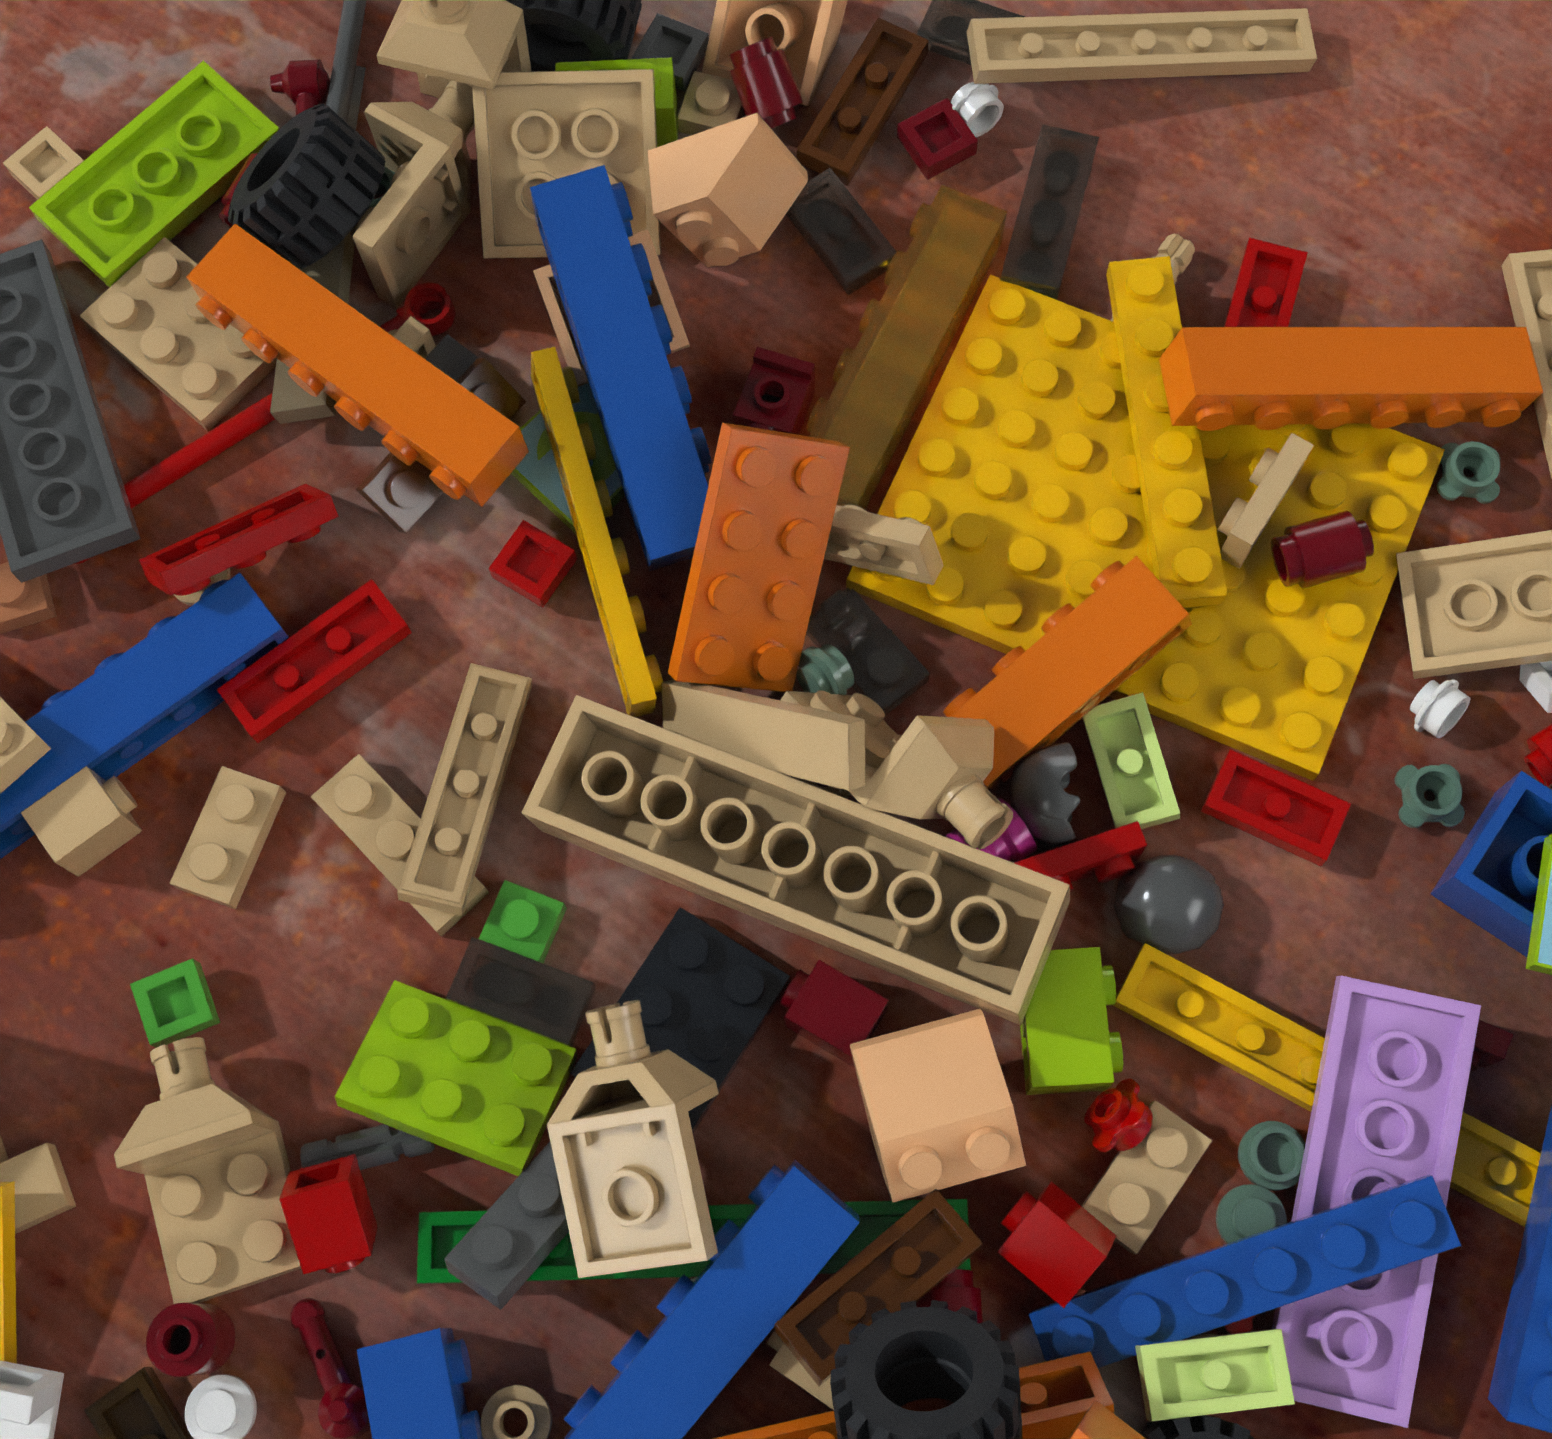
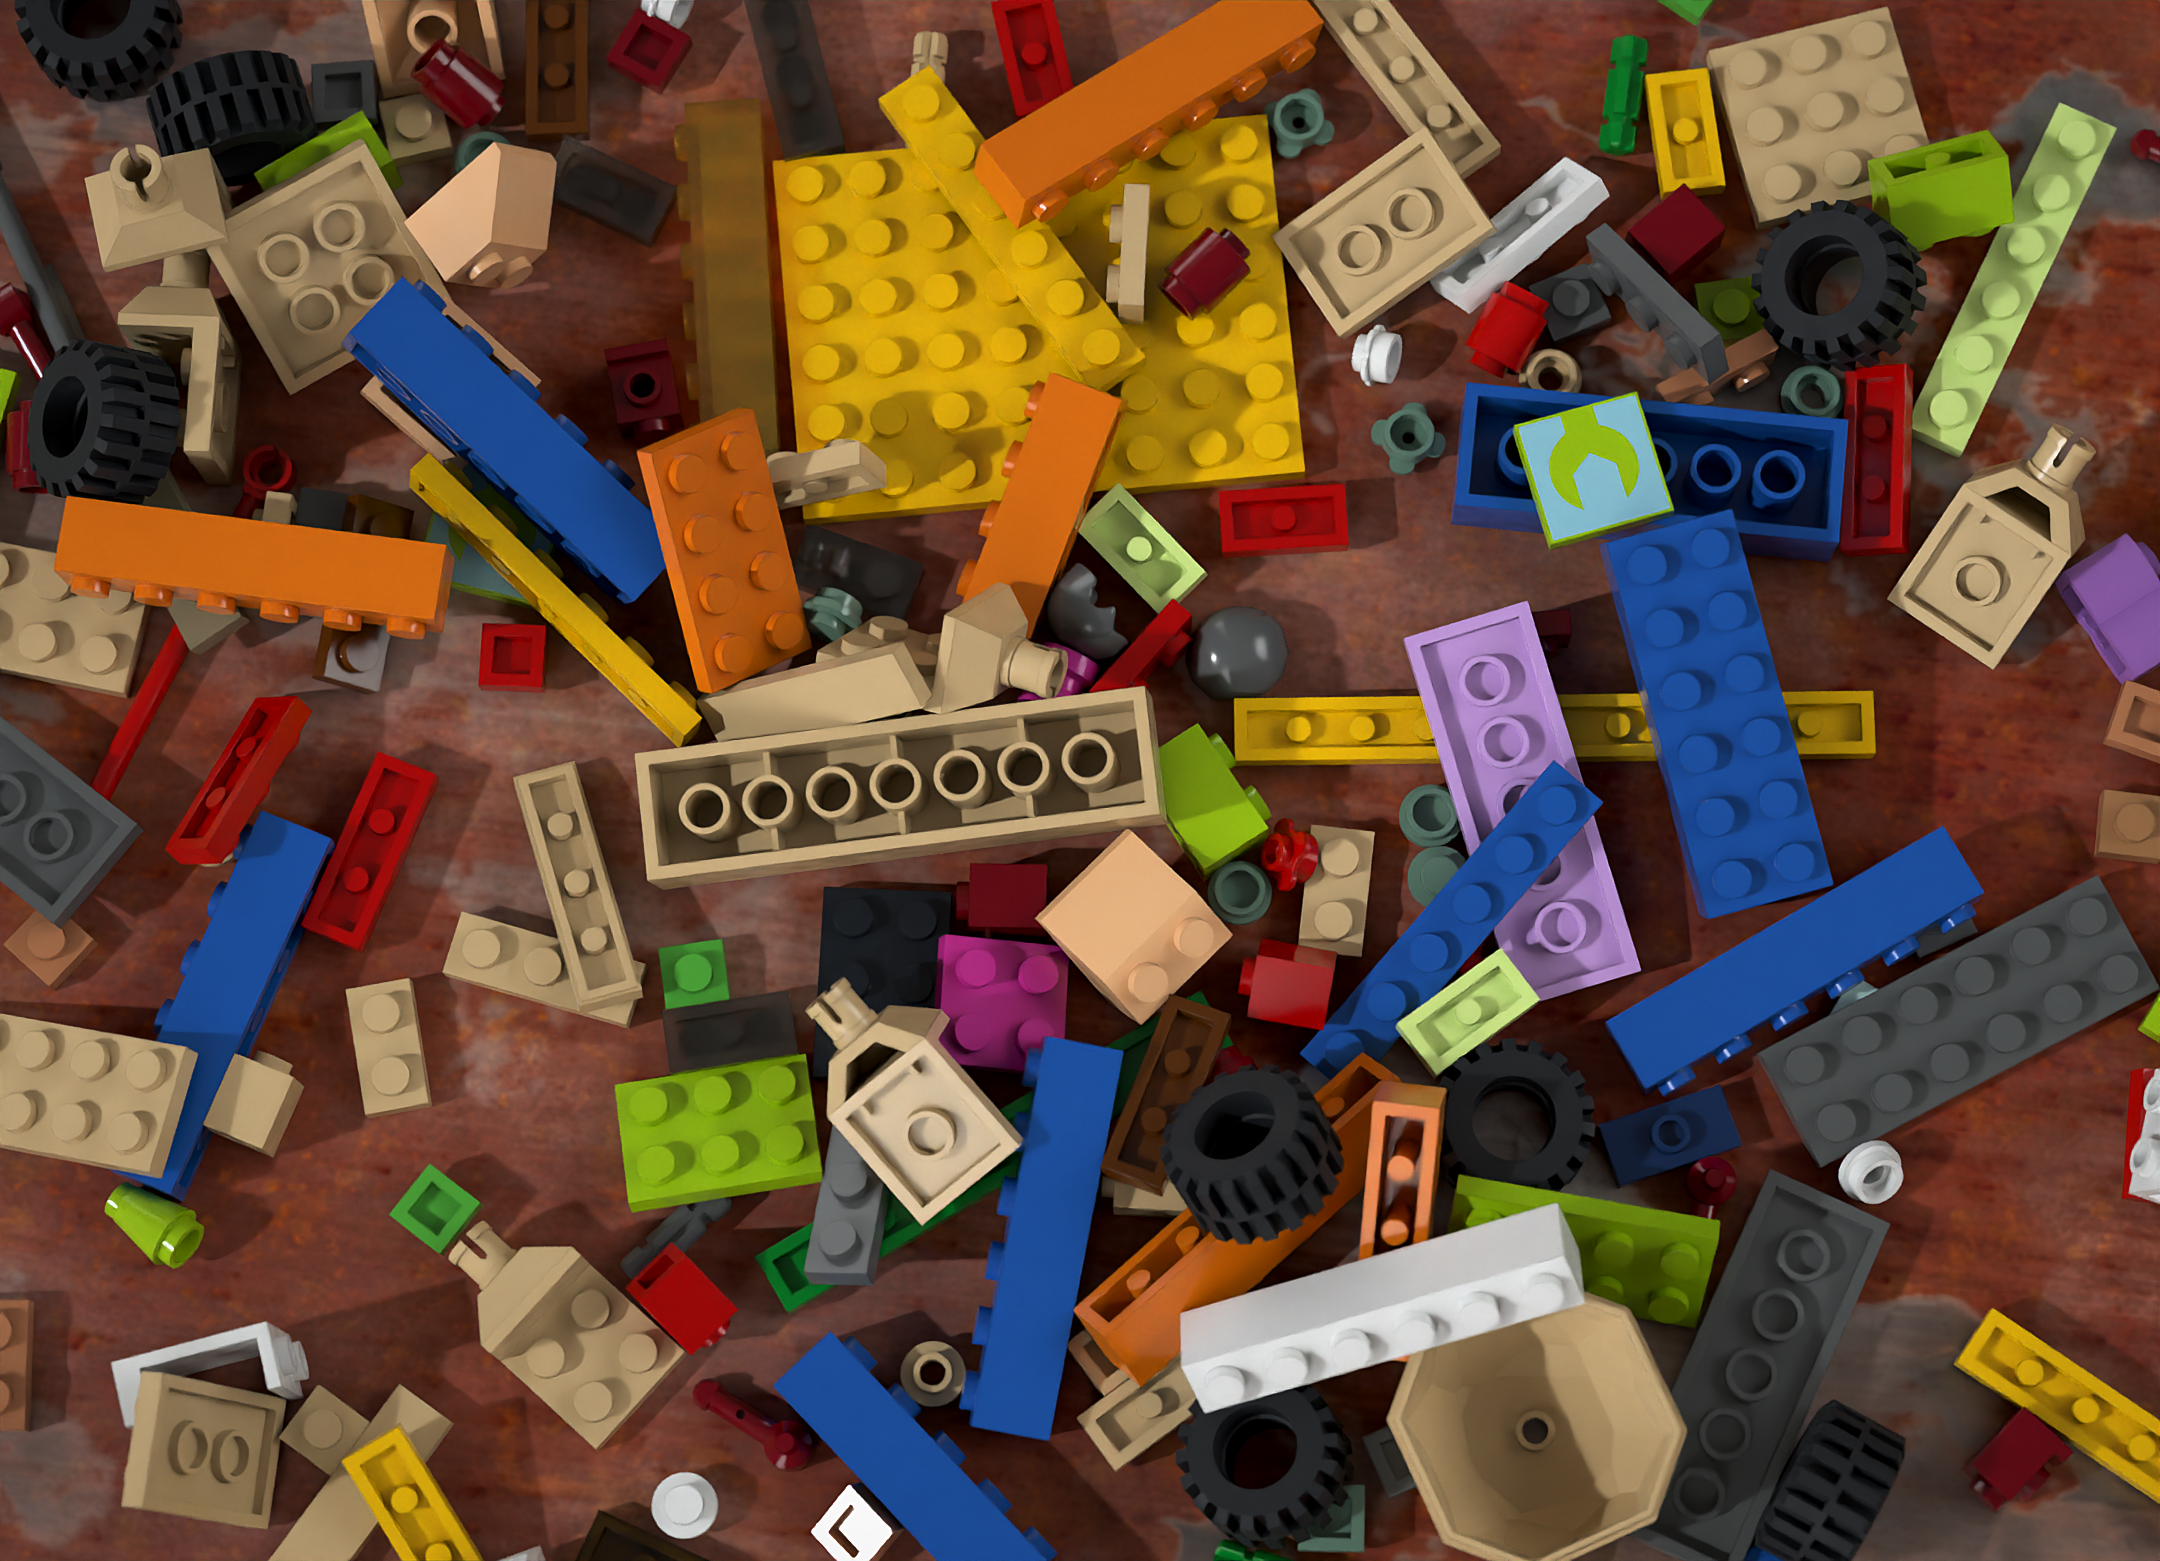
camera: 30 degrees left, 5 degrees up
dark red brick [146,1303,236,1377] -> none
none -> dark pink plate [935,934,1069,1074]
none -> sand green plate [1208,861,1272,926]

